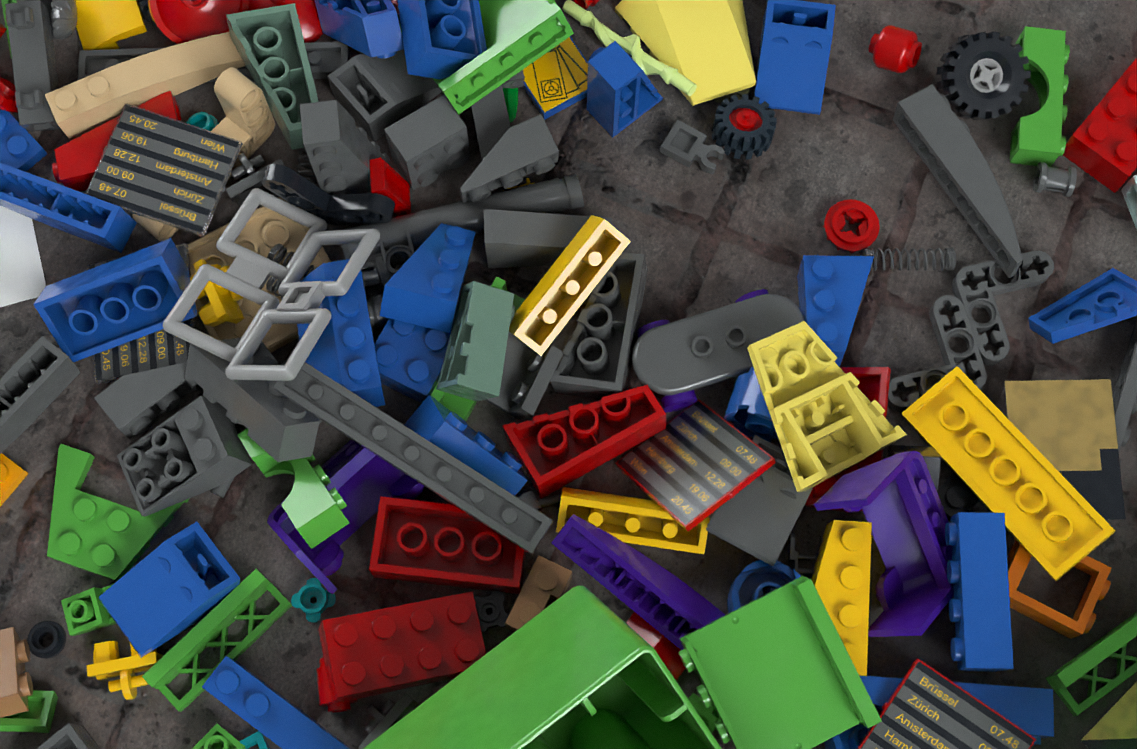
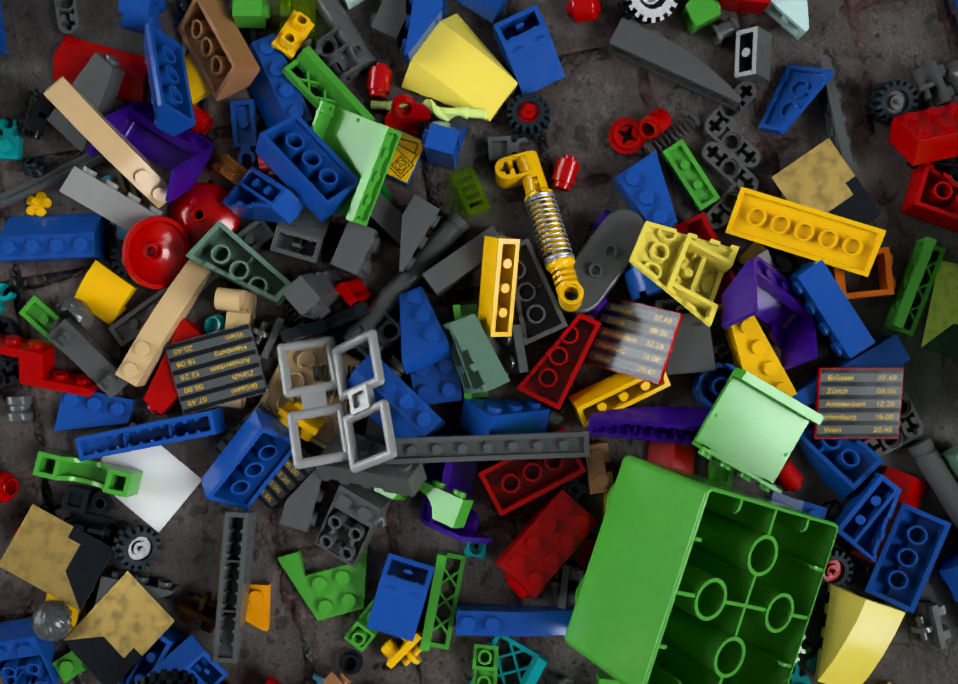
camera: 35 degrees left, 15 degrees up
none -> red plate [384,94,431,136]
none -> clear neon green slope [451,167,491,219]
none -> yellow piece [495,151,584,312]
none -> red brick [551,155,580,192]
none -> red brick [639,108,671,139]
none -> bright green plate [661,139,720,212]
none -> dark grey brick [734,26,772,84]

